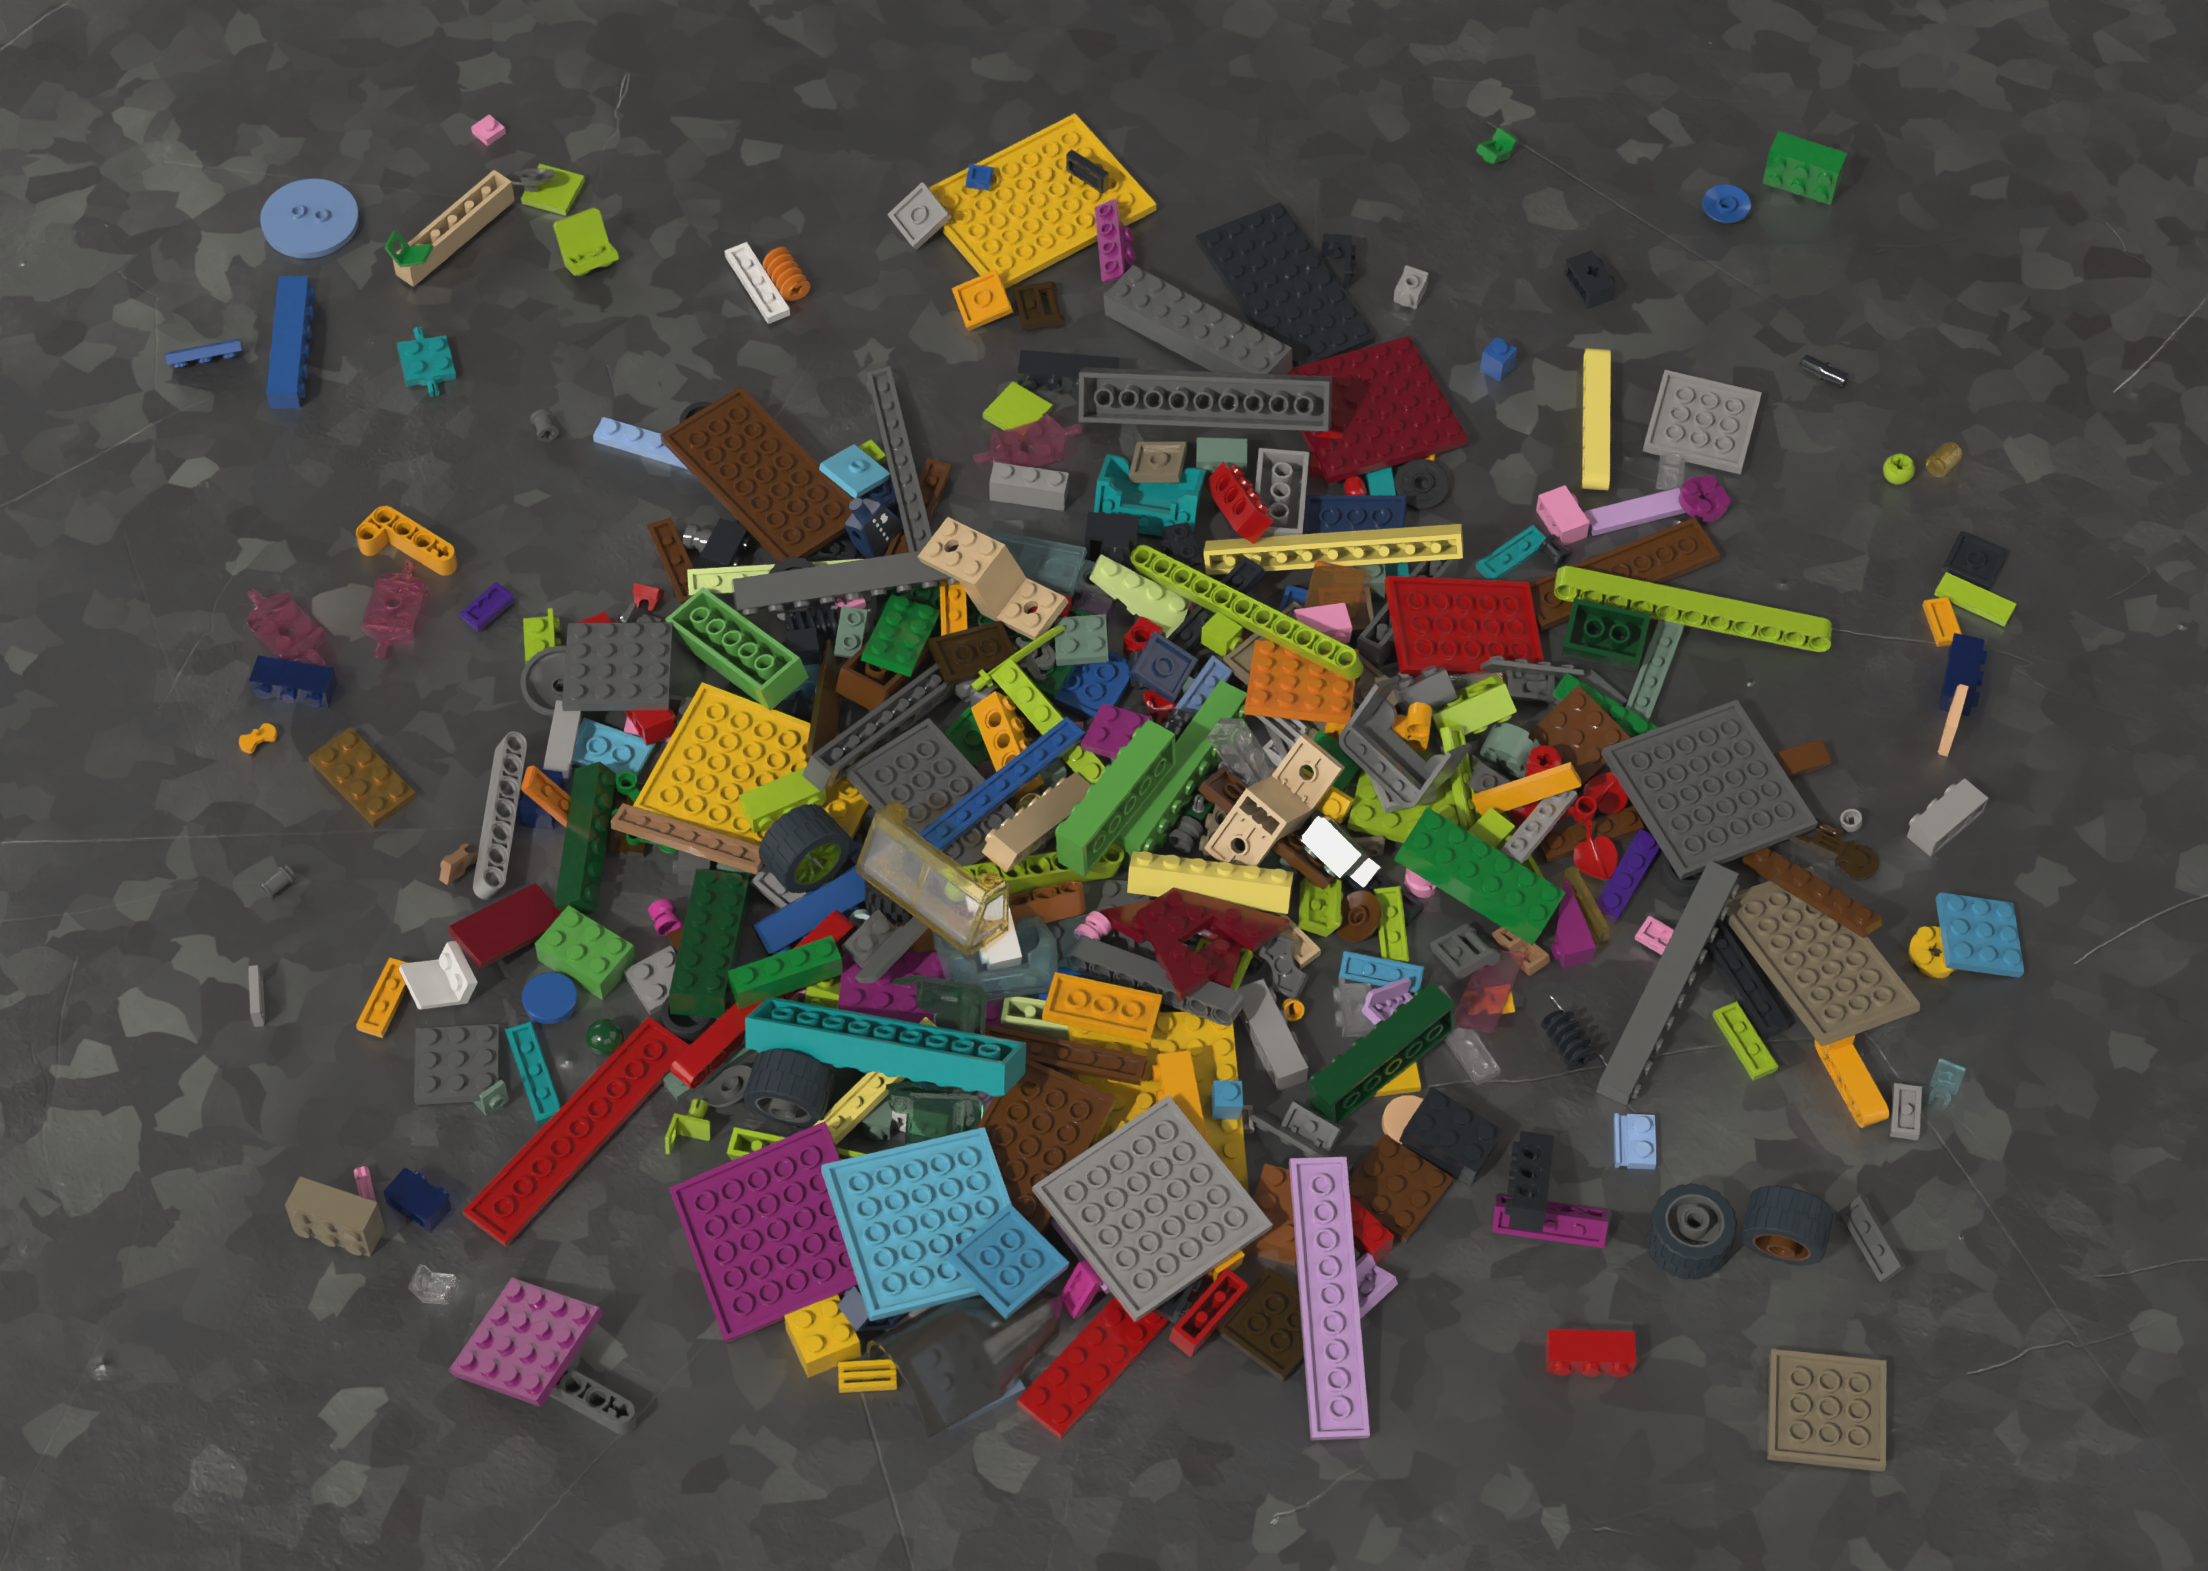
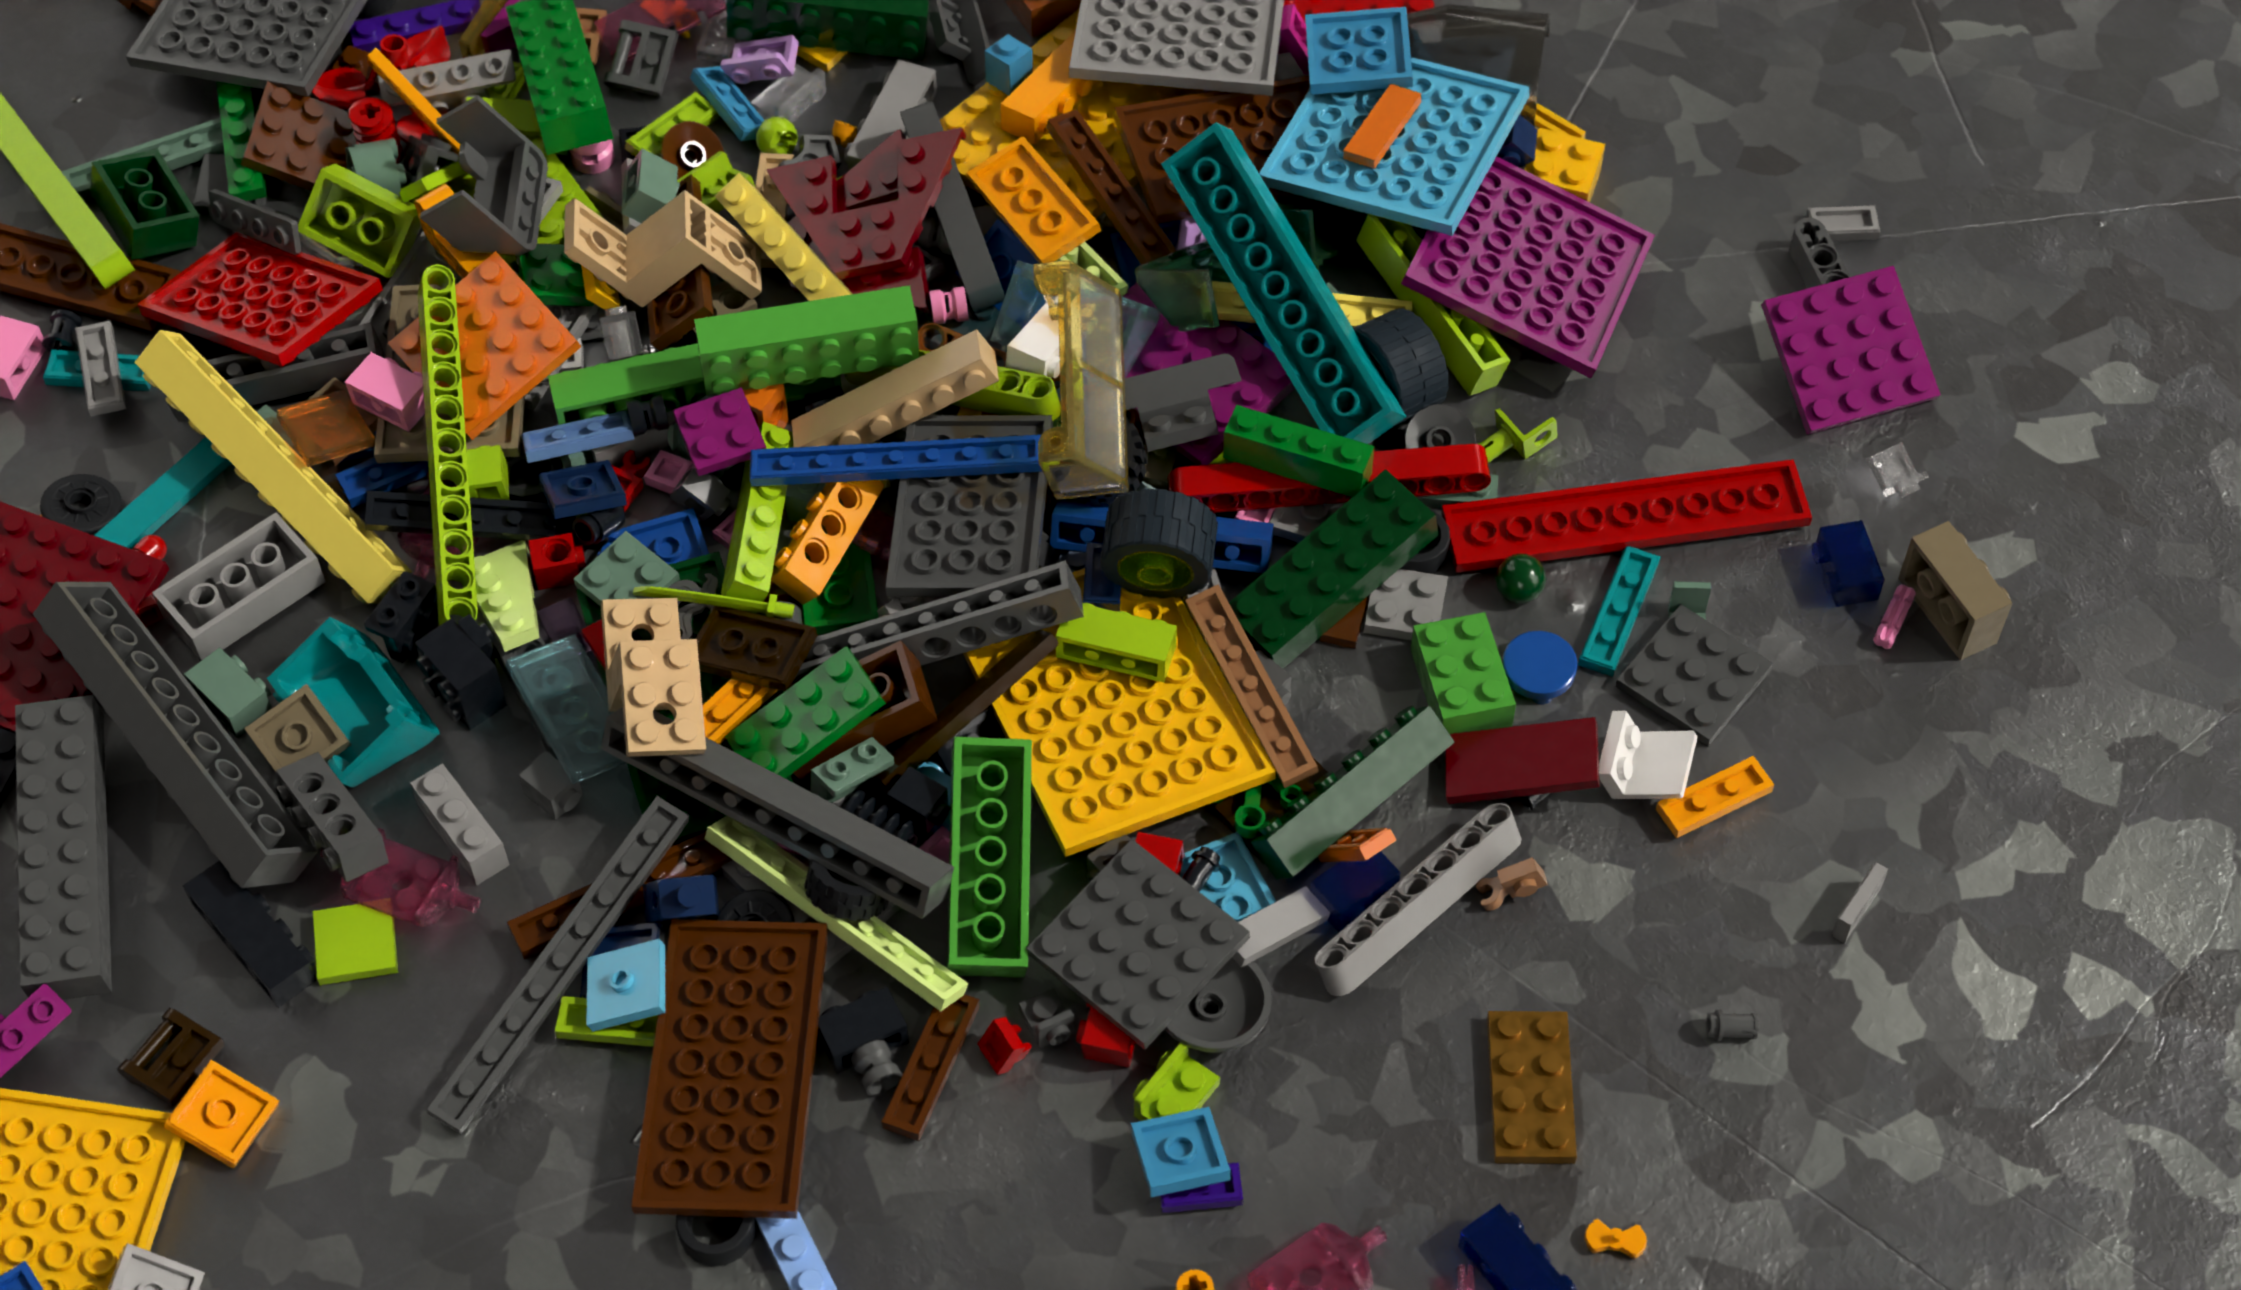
camera: 135 degrees left, 0 degrees up
dark pink wheel [648,899,682,936] -> none
red brick [1204,462,1273,544] -> none
dark blue tile [1303,495,1407,534] -> none
dark grey brick [1393,665,1458,716] -> none
none -> light grey tile [75,321,126,417]
none -> dark grey brick [275,752,389,882]
none -> lime piece [756,116,798,154]
none -> dark azure plate [1131,1107,1230,1197]
none -> black pin [1182,847,1221,892]
none -> orange tile [1343,84,1421,169]
none -> light grey tile [1806,205,1881,241]

